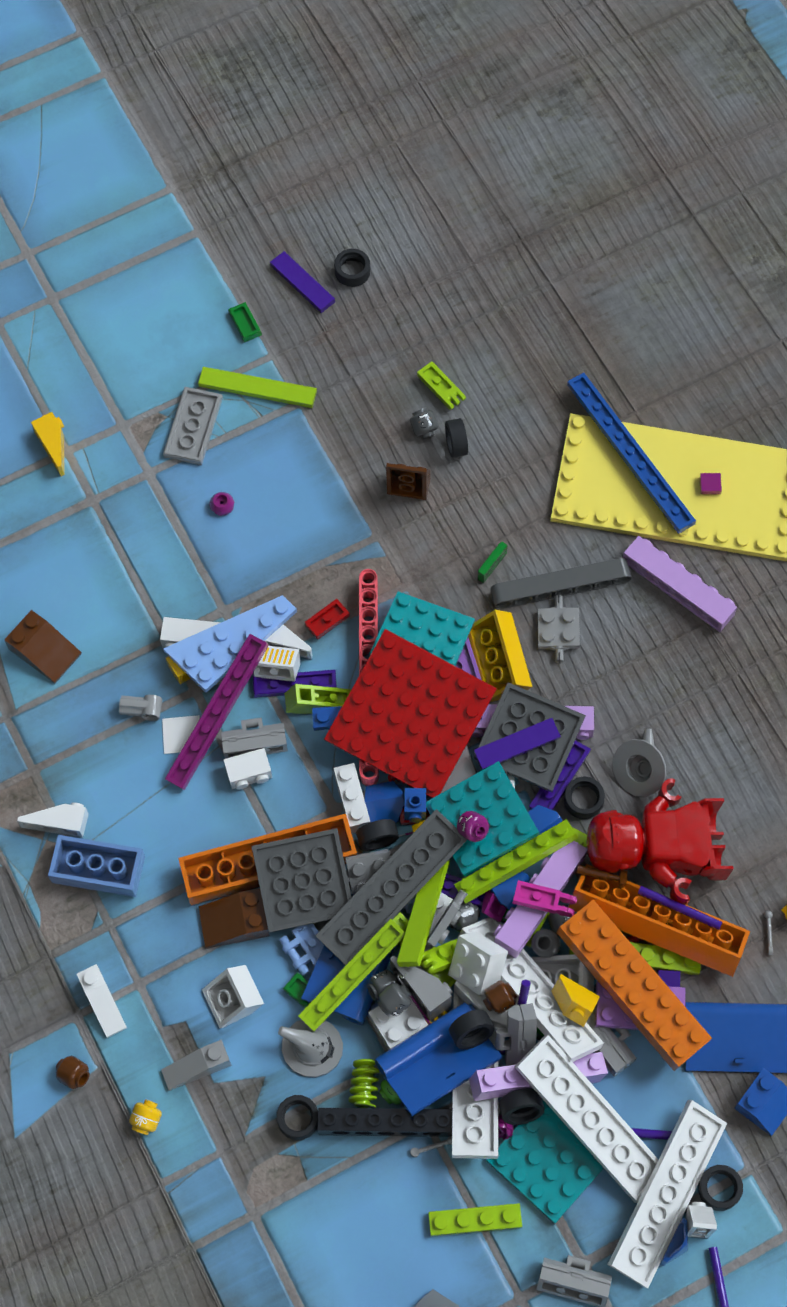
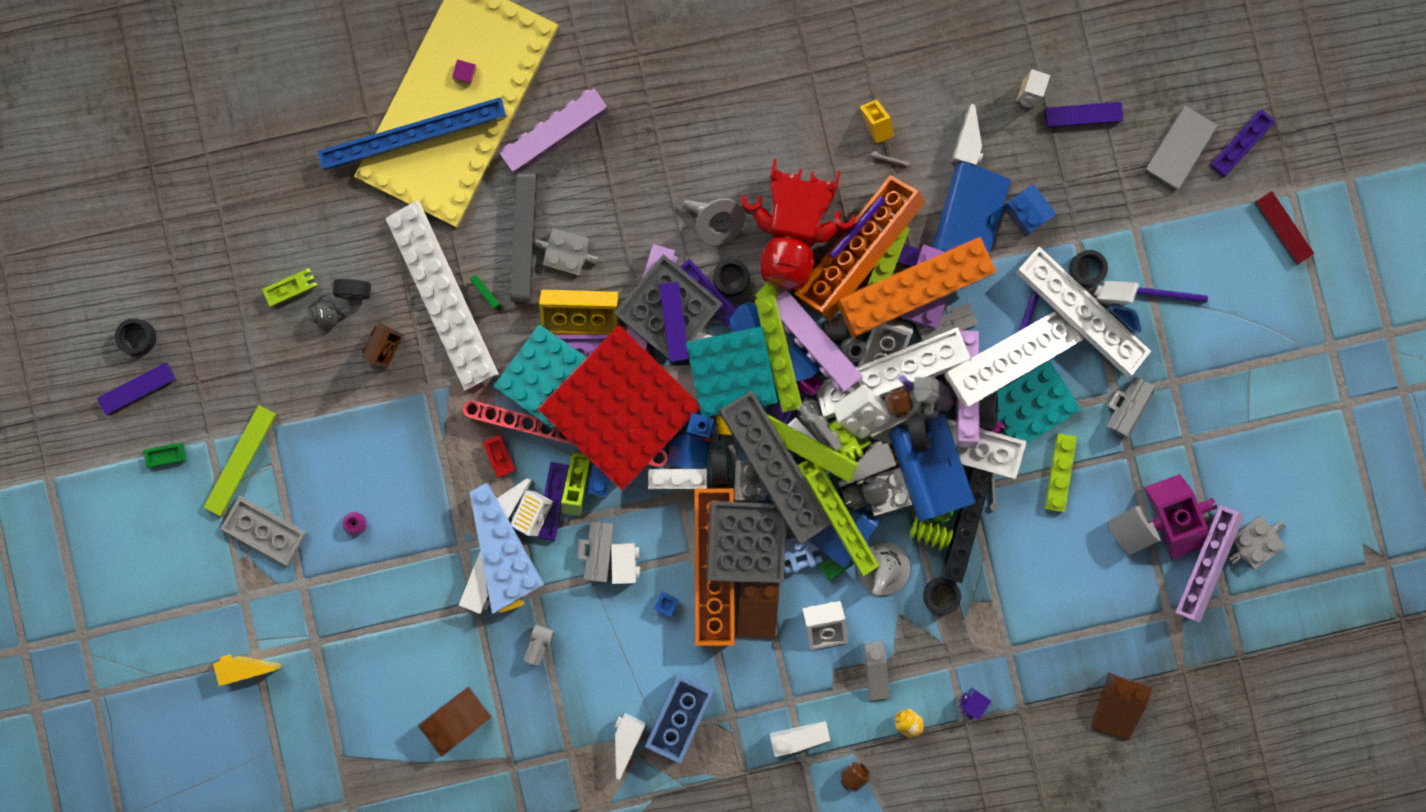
camera: 80 degrees left, 20 degrees up
white sticker [162,715,200,754] -> none
magenta plate [165,634,269,790] -> none
magenta head [457,811,489,842] -> none
dark pink hinge [513,880,577,917] -> none
yellow slope [551,974,600,1027] -> none
reddish brown piece [576,865,627,889] -> none
none -> white plate [386,201,499,391]
none -> blue plate [653,591,679,617]
none -> dark purple brick [959,687,992,721]

